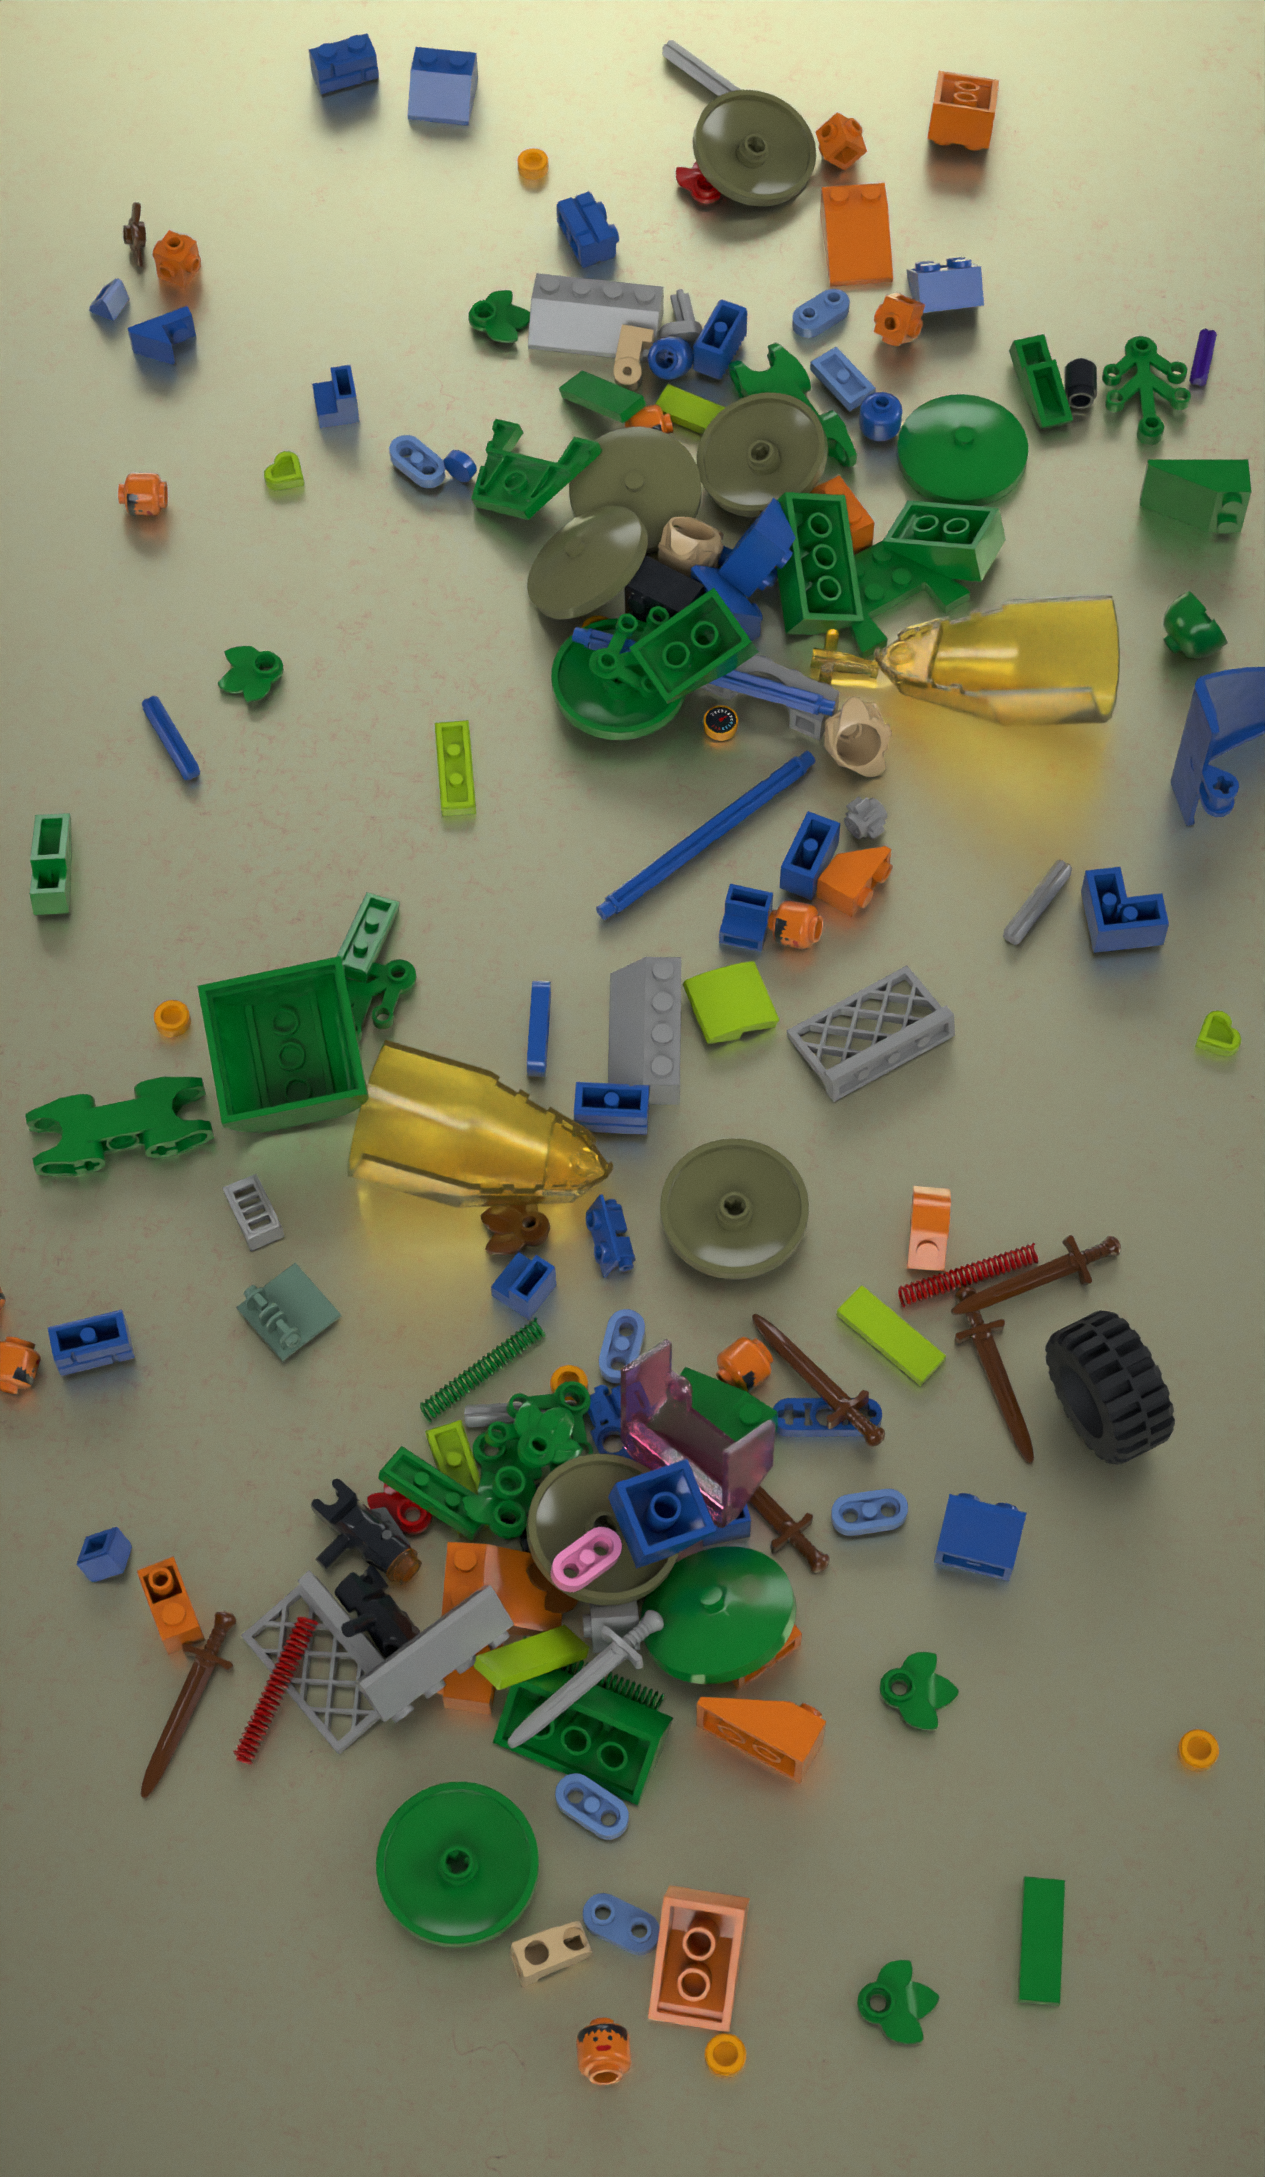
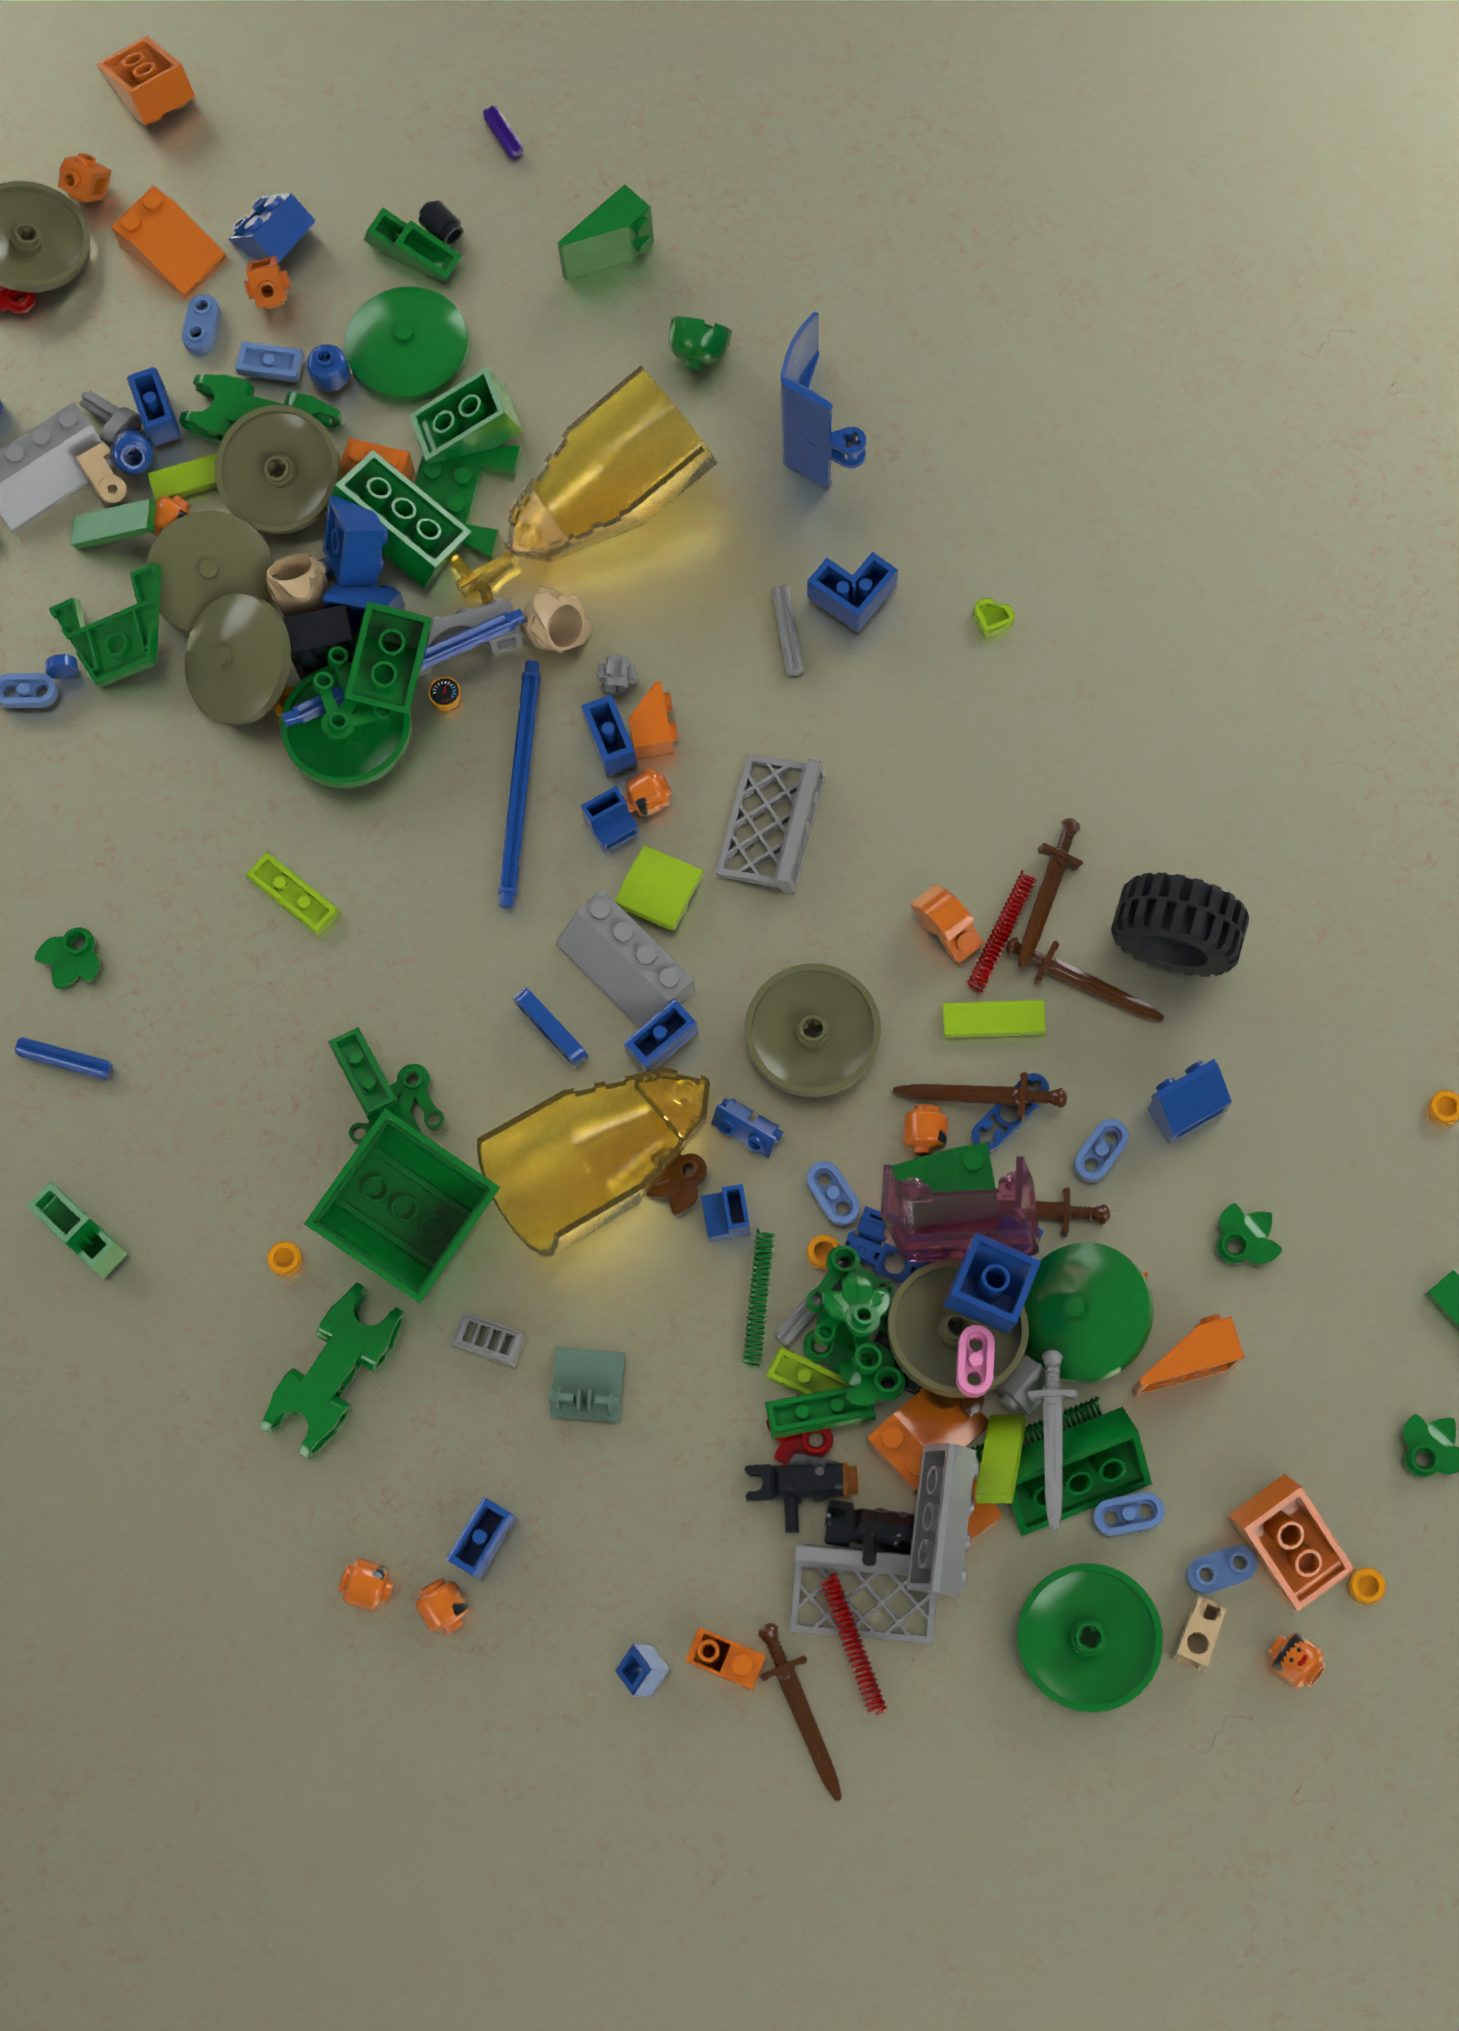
camera: 40 degrees left, 10 degrees up
green plant [1102,336,1191,445] -> none

